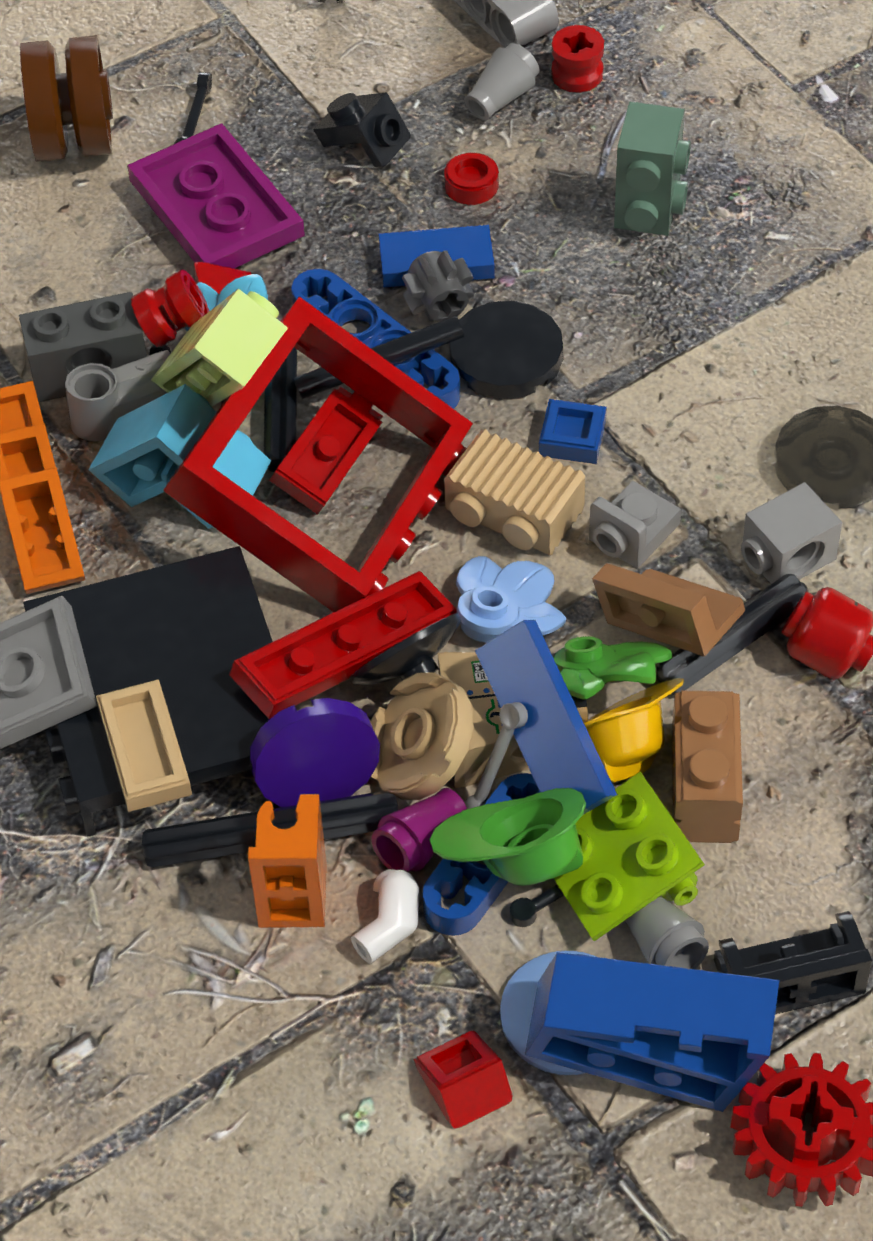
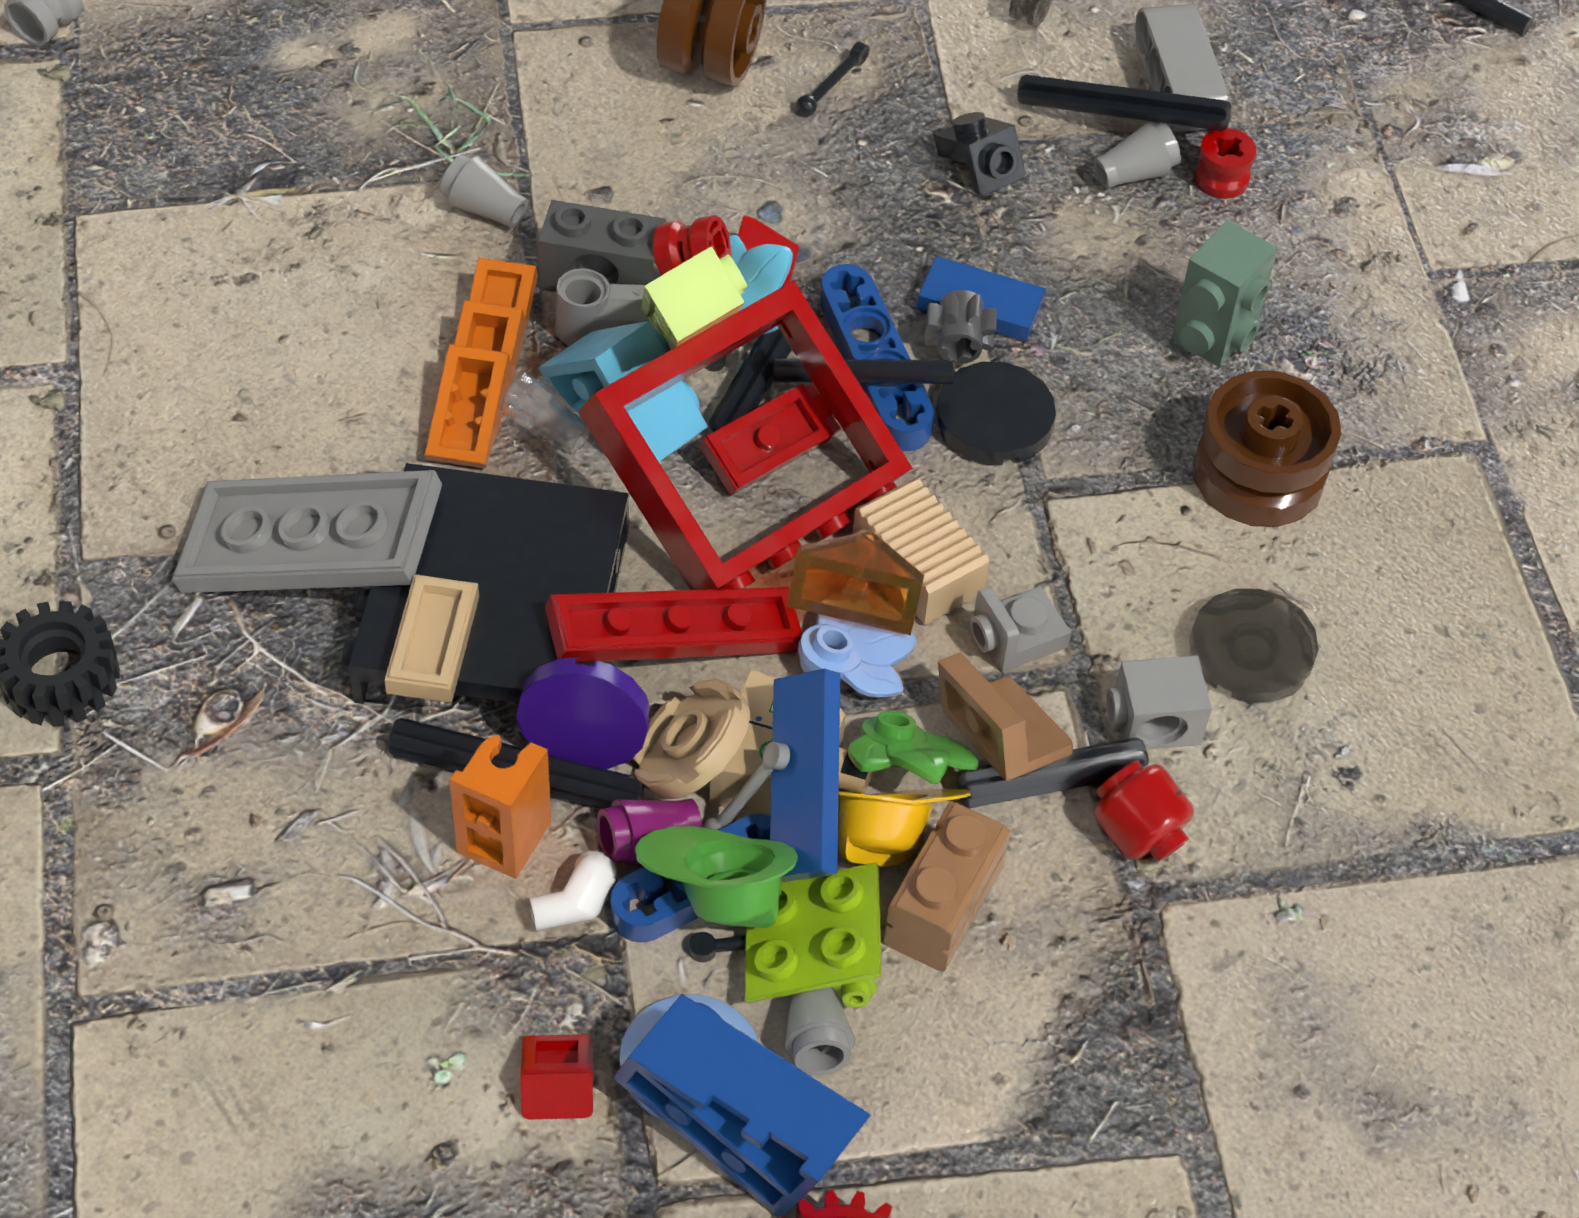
camera: 20 degrees right, 0 degrees up
magenta plate [127,123,305,268] -> none
black dish [349,613,462,685] -> none
red tile [444,153,499,205] -> none
blue tile [539,399,607,464] -> none
black hinge [713,911,872,1014] -> none
none -> clear cone [499,373,591,456]
none -> clear orange slope [786,531,925,636]
none -> black axle [1017,74,1231,131]
none -> reddish brown wheel [1193,370,1342,527]

